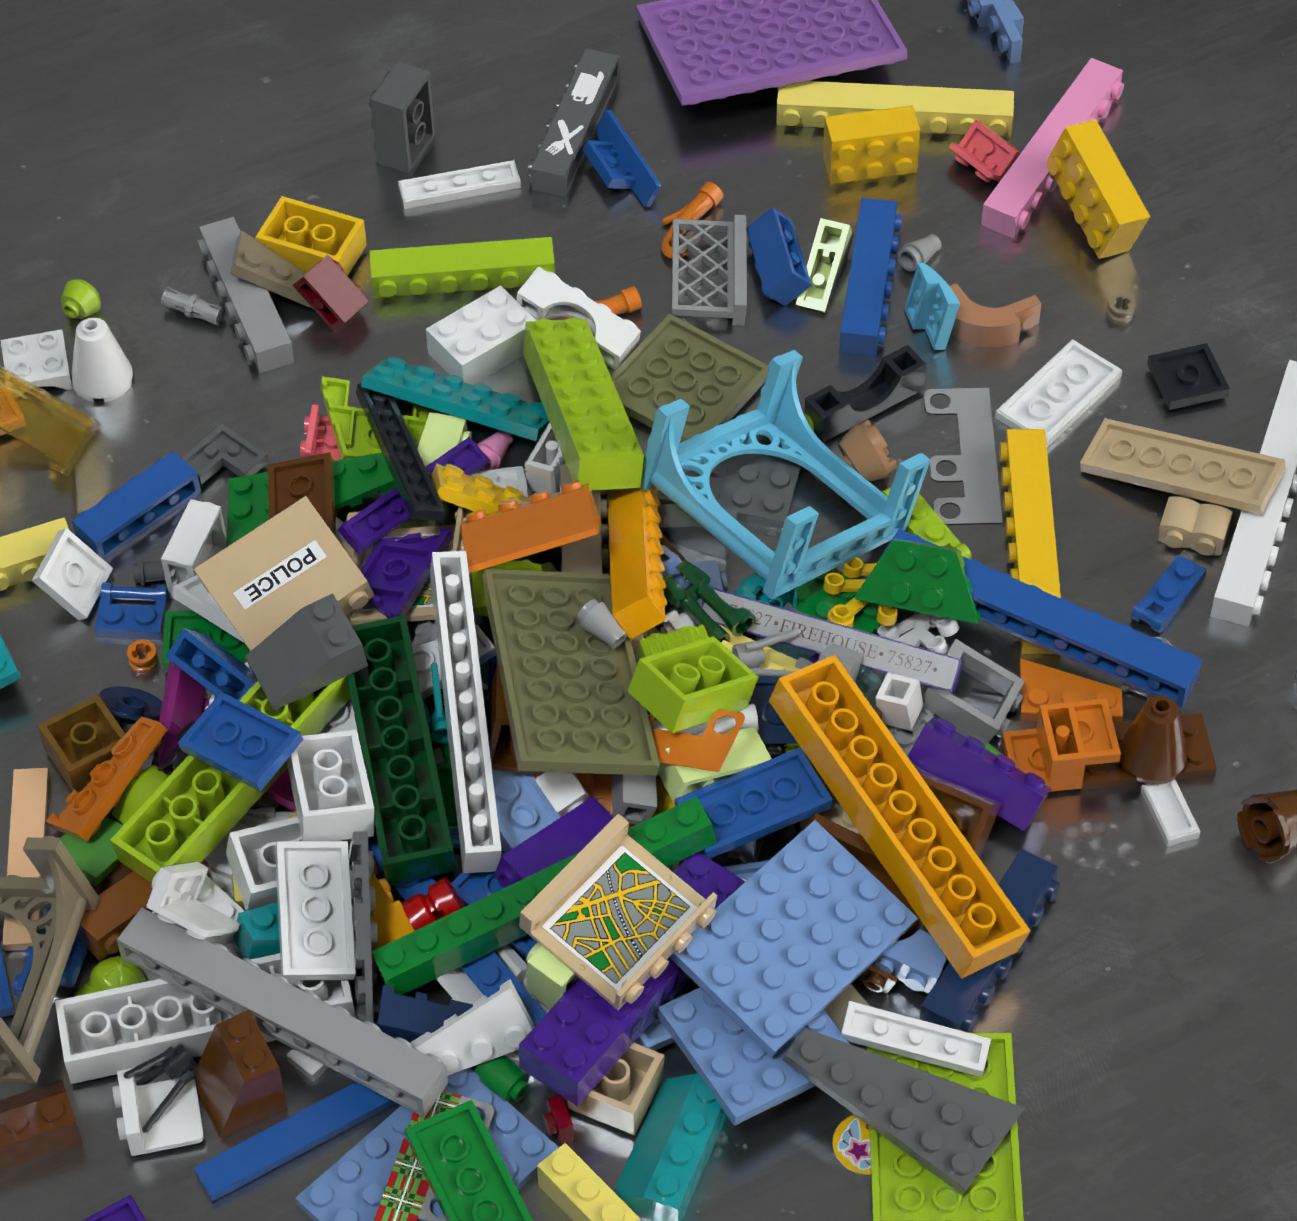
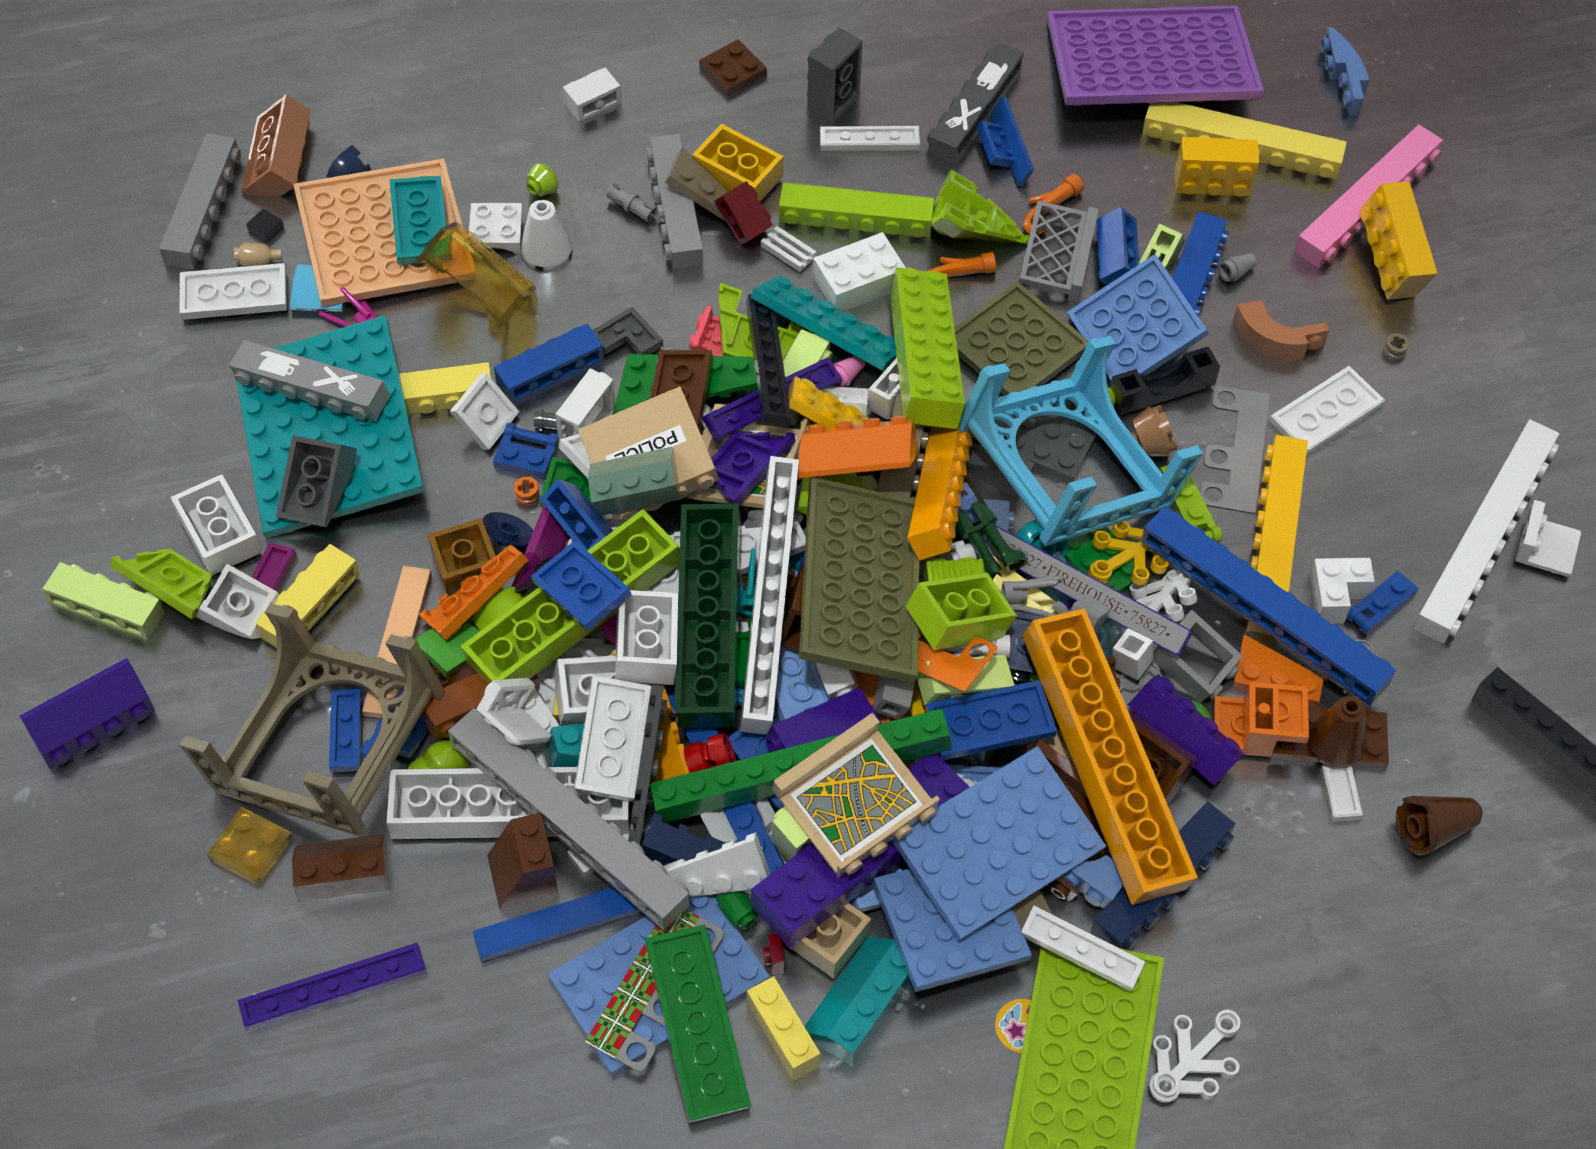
camera: 10 degrees right, 5 degrees up
white bracket [112,1068,204,1156] -> none
black plant [123,1043,198,1133] -> none
dark grey slope [245,593,368,711] -> none
white arch [517,267,641,370] -> none
light grey cone [576,599,627,649] -> none
dark grey wing [782,1028,1025,1195] -> none
green wing [855,539,981,623] -> none
medium azure slope [904,263,960,350] -> none
coral bracket [949,120,1021,183] -> none
tan plate [1080,418,1286,515] -> none
black plate [1147,343,1230,410] -> none
tan brick [1158,496,1232,556] -> none
none -> white brick [563,67,621,122]
none -> sand green slope [588,447,681,516]
none -> reddish brown plate [699,39,767,96]
none -> white tile [761,226,816,272]
none -> lime wedge [931,169,1034,245]
none -> medium blue plate [1067,254,1209,380]
none -> white plant [1149,1010,1241,1103]
none -> white brick [1308,558,1375,624]

